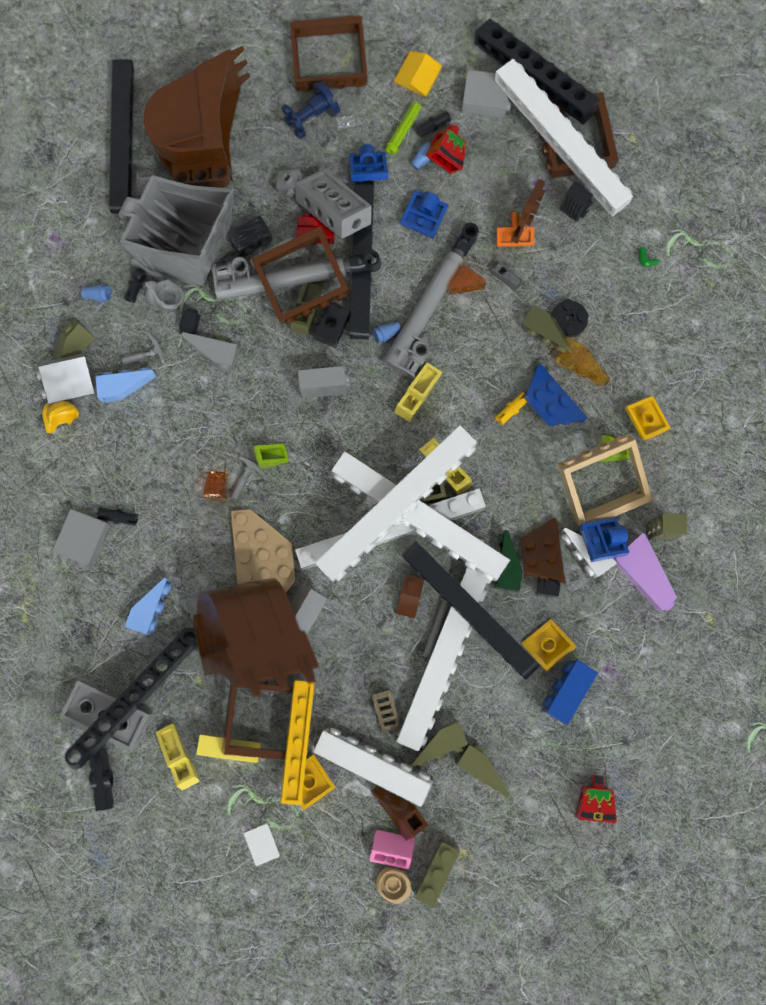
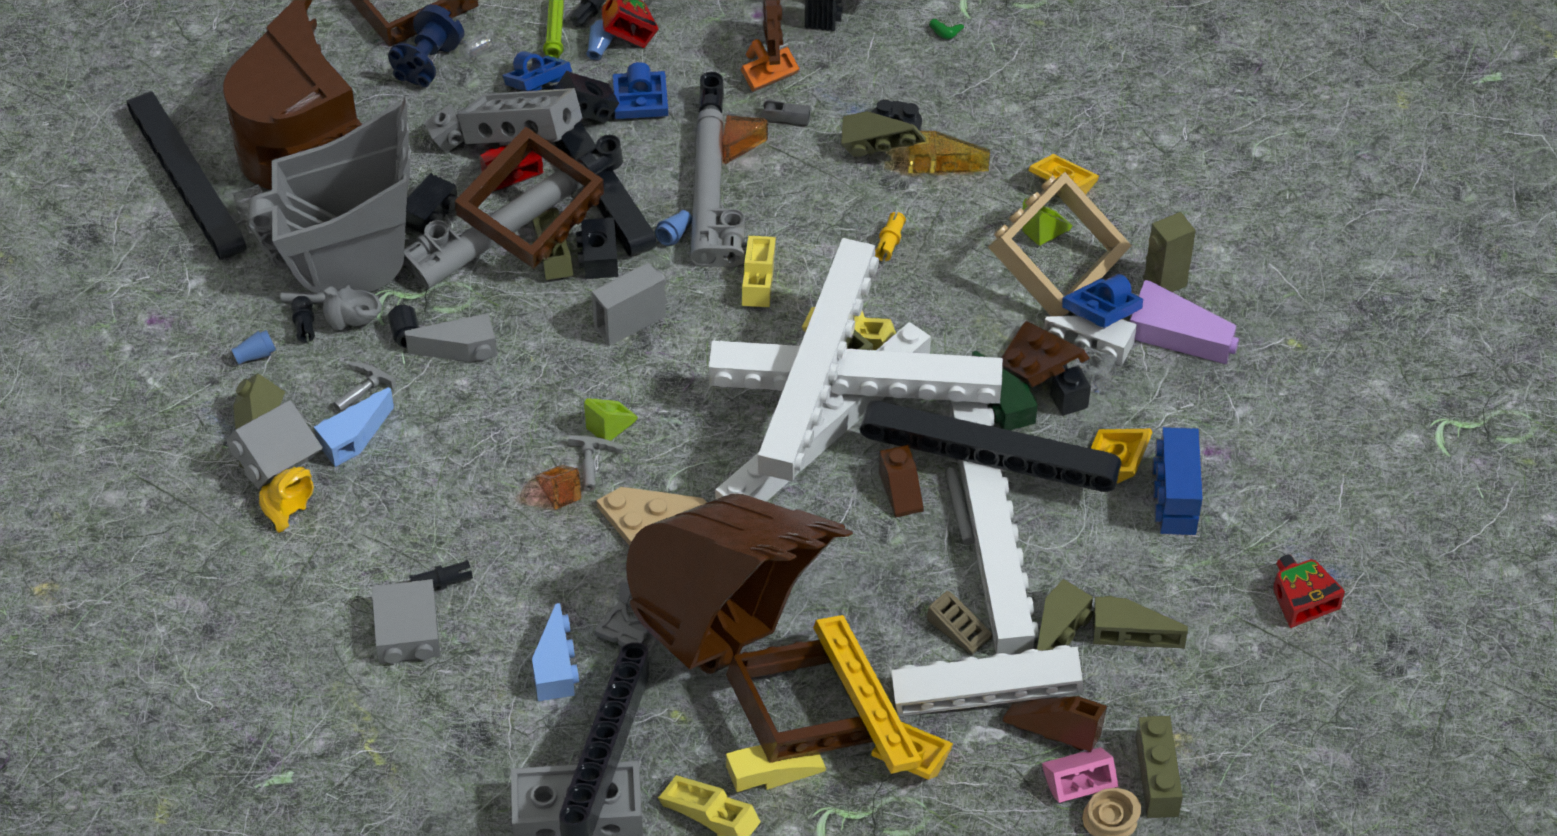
camera: 30 degrees left, 30 degrees down
blue wing [524,363,588,427] -> none
none -> black brick [554,71,619,123]

